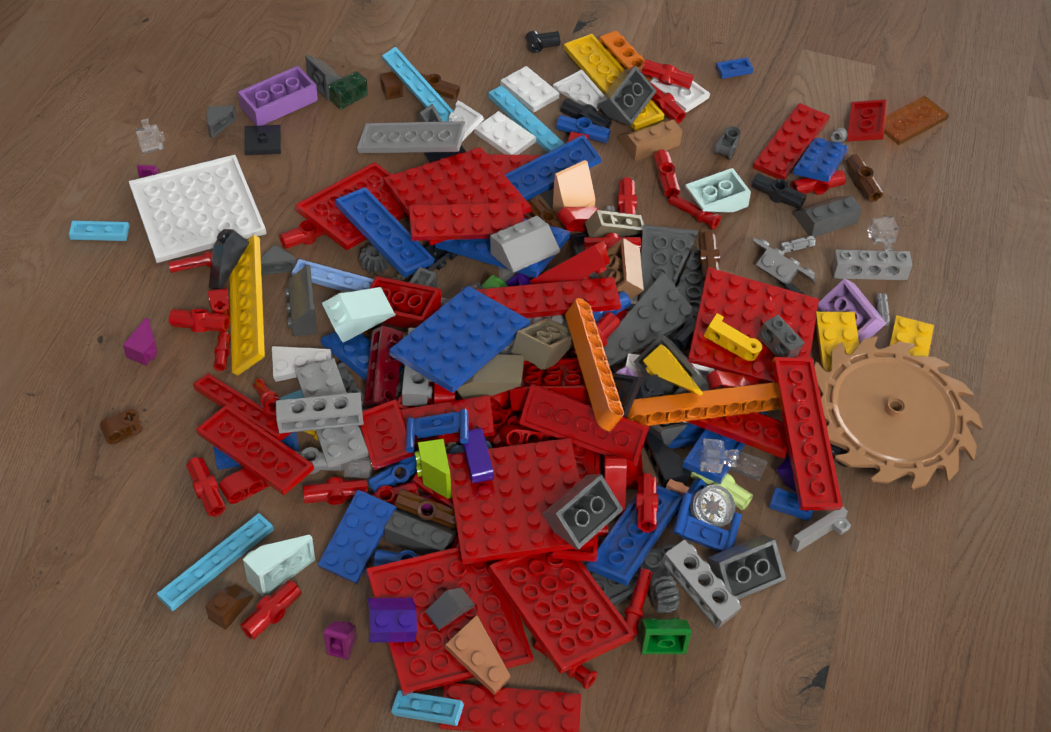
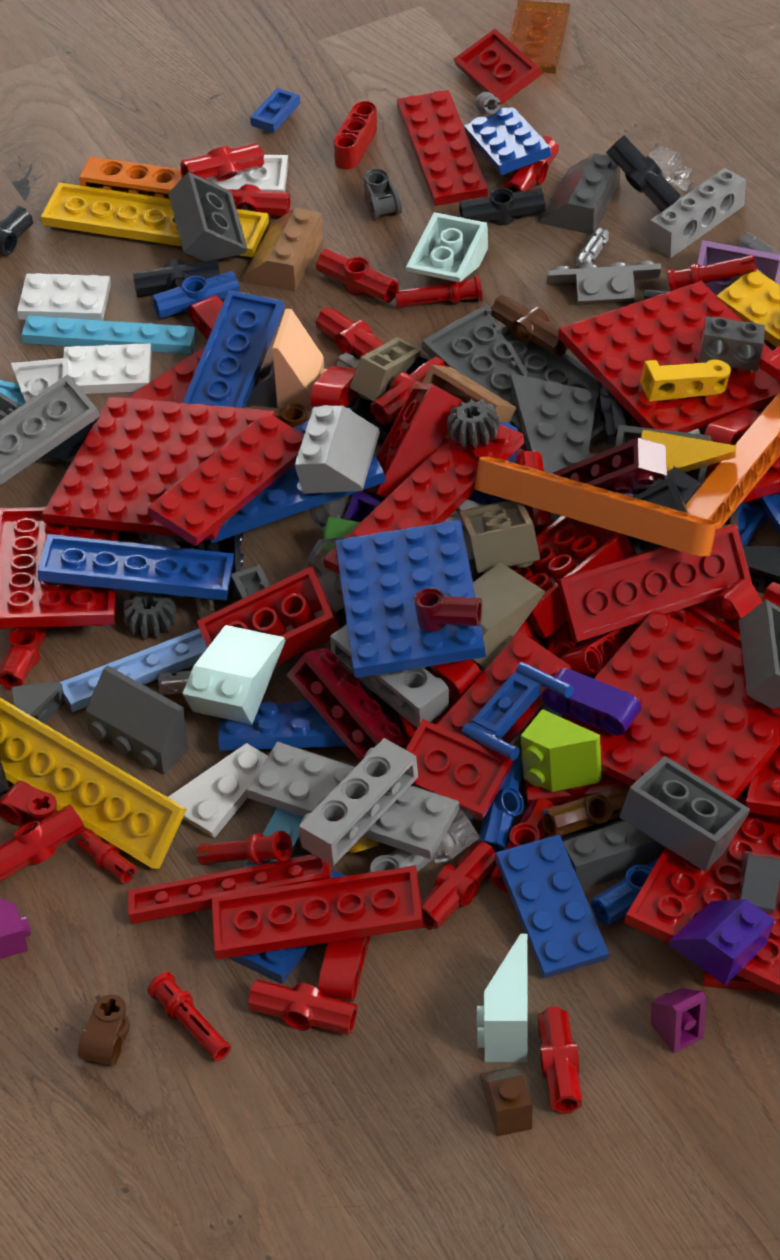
camera: 40 degrees left, 5 degrees down
medium azure plate [157,513,274,612] -> none
white wing [553,70,604,111] -> none
reddish brown piece [845,154,883,202] -> none
none -> red pin [147,972,231,1061]
none -> red beam [333,101,377,170]
none -> dark red piece [414,587,483,632]
none -> dark grey gear [447,399,500,449]
none -> dark red brick [553,438,667,494]
none -> black piece [606,135,681,212]
none -> dark grey slope [619,756,750,871]
none -> red pin [667,255,757,291]

